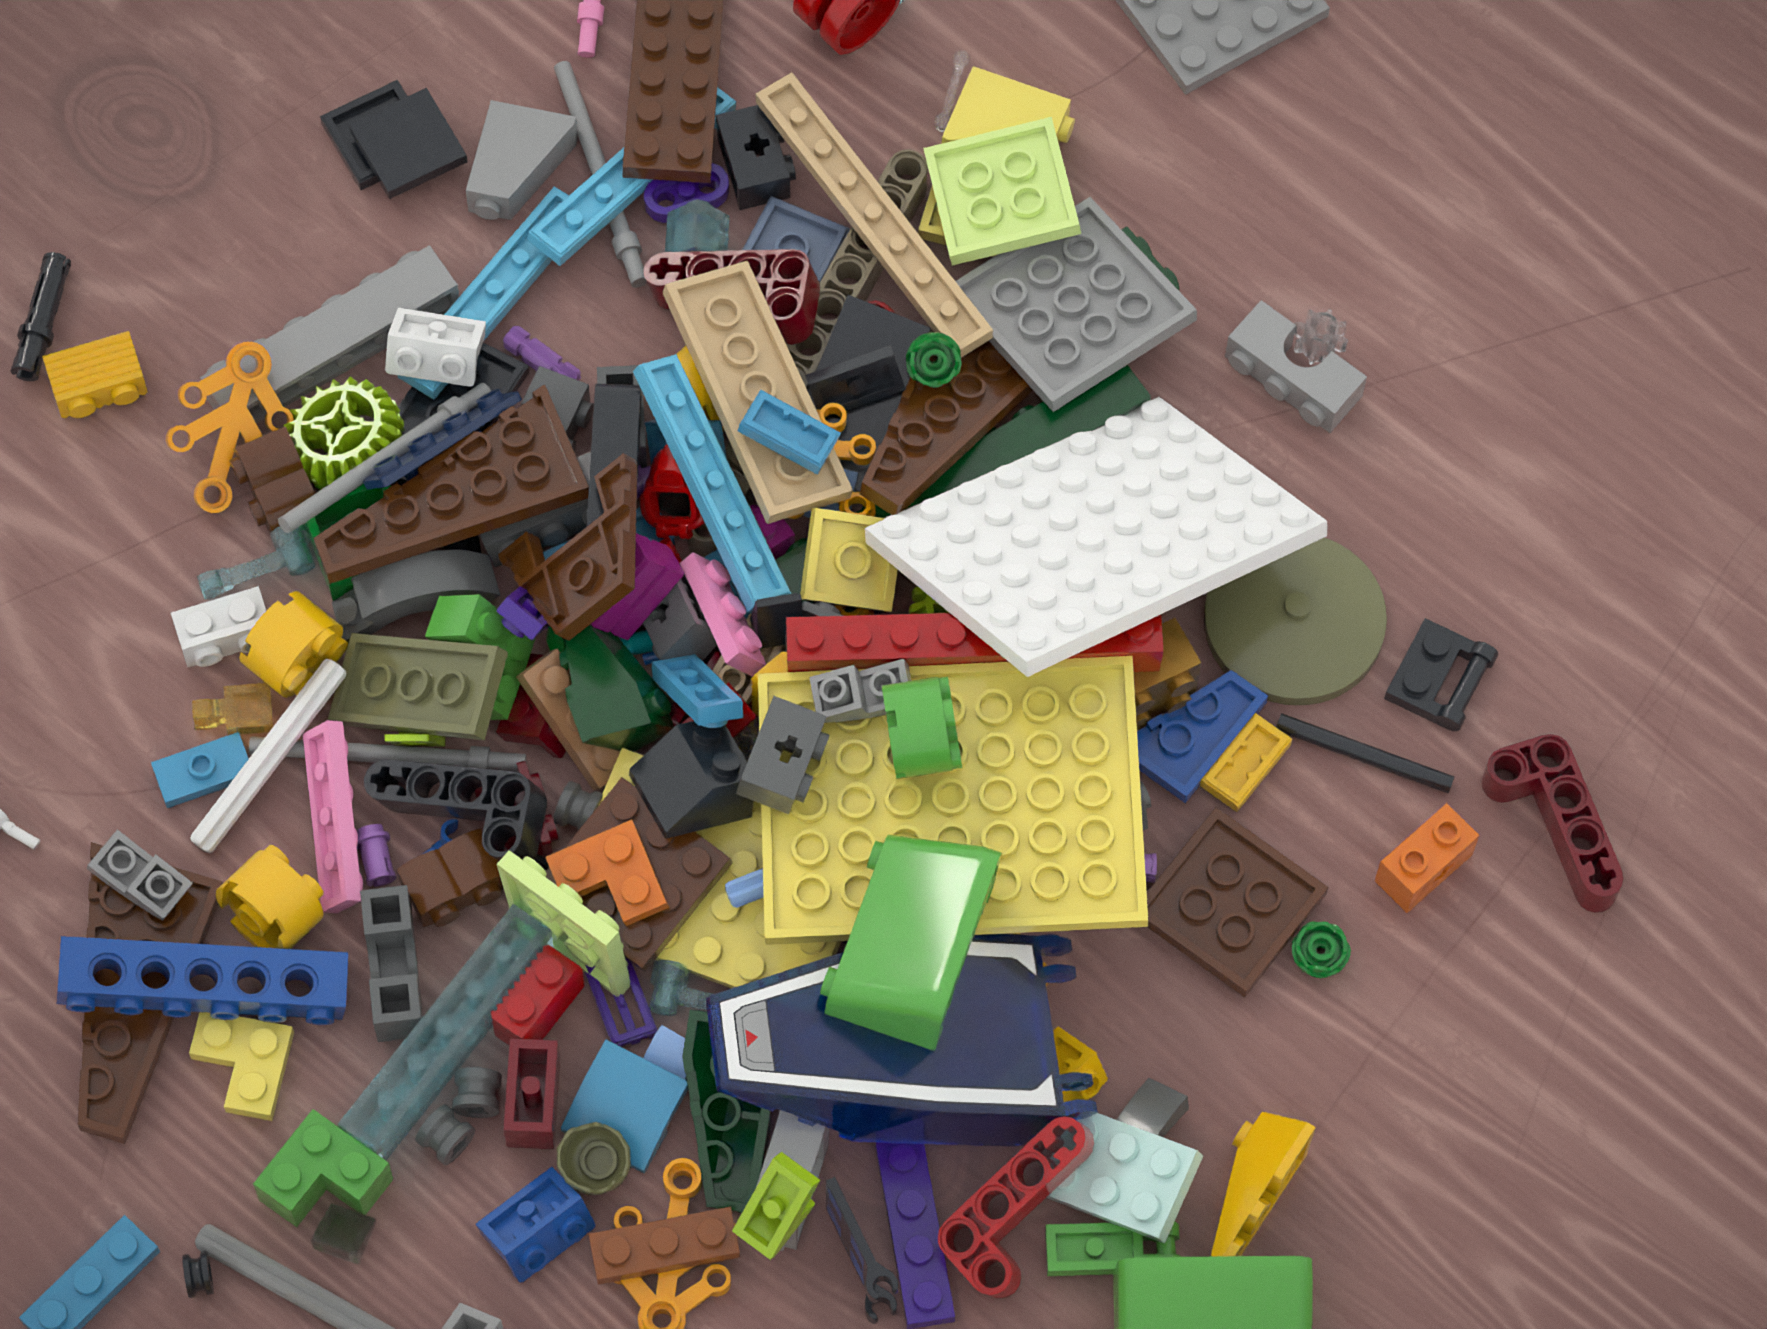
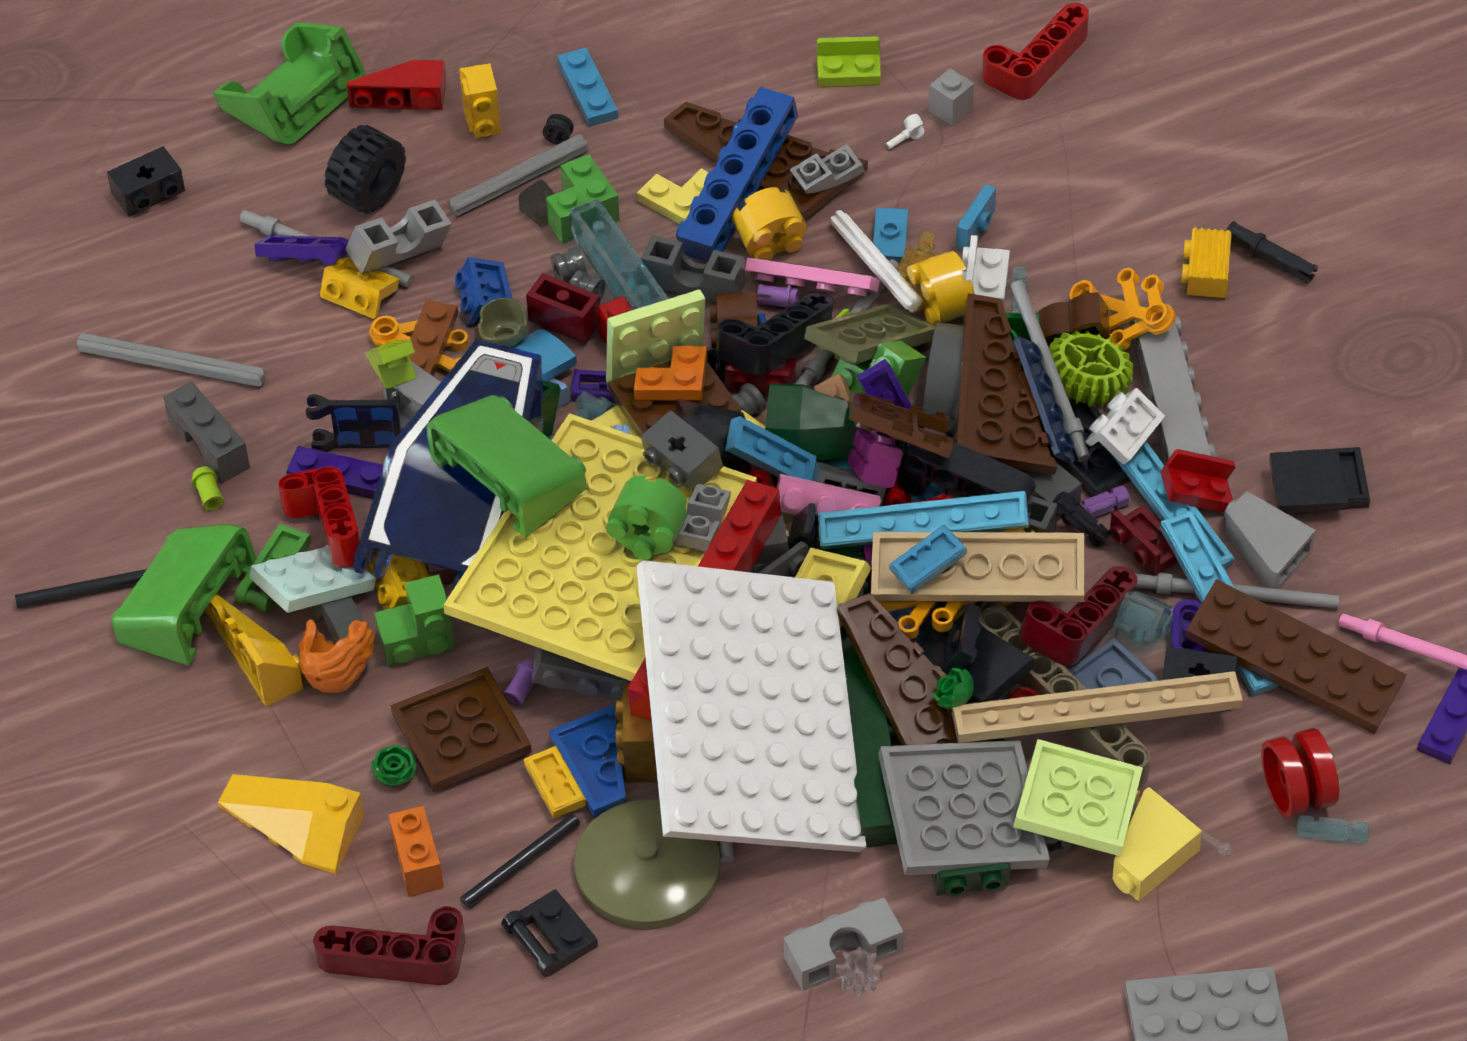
camera: 120 degrees right, 15 degrees down
none -> yellow wedge [218,774,365,874]
none -> orange hair [298,619,375,694]
none -> bright green brick [374,574,455,666]
none -> dark azure plate [956,184,996,251]
none -> black axle [1052,491,1110,546]
none -> dark red bracket [1109,505,1178,576]
none -> red bracket [1160,449,1236,513]

